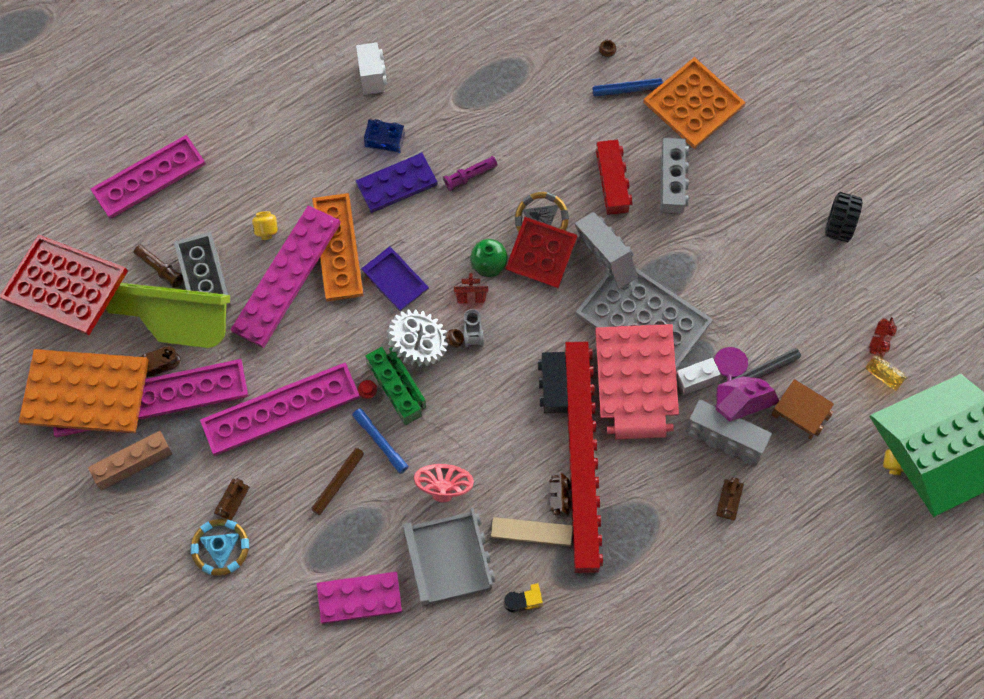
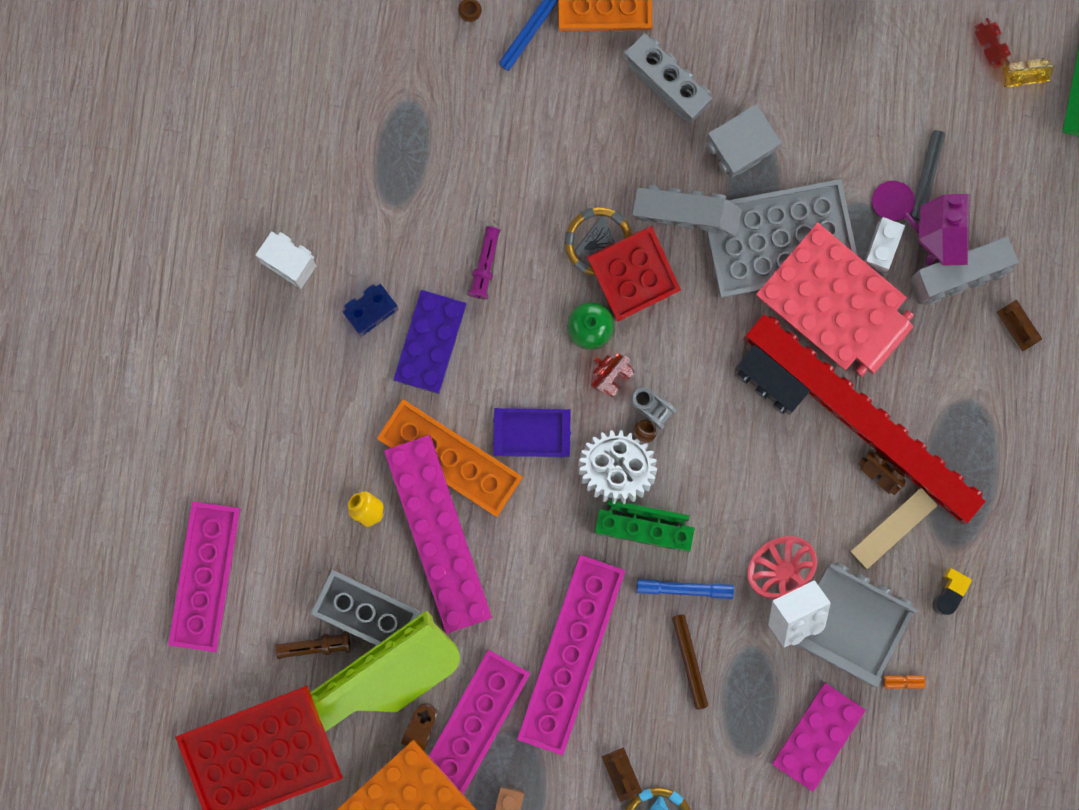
camera: 50 degrees left, 15 degrees up
red plate [358,380,377,399] -> none
red brick [595,139,633,215] -> none
dark orange panel [771,379,834,440] -> none
none -> light grey brick [706,104,782,178]
none -> white brick [768,580,831,648]
none -> orange piece [883,675,926,689]

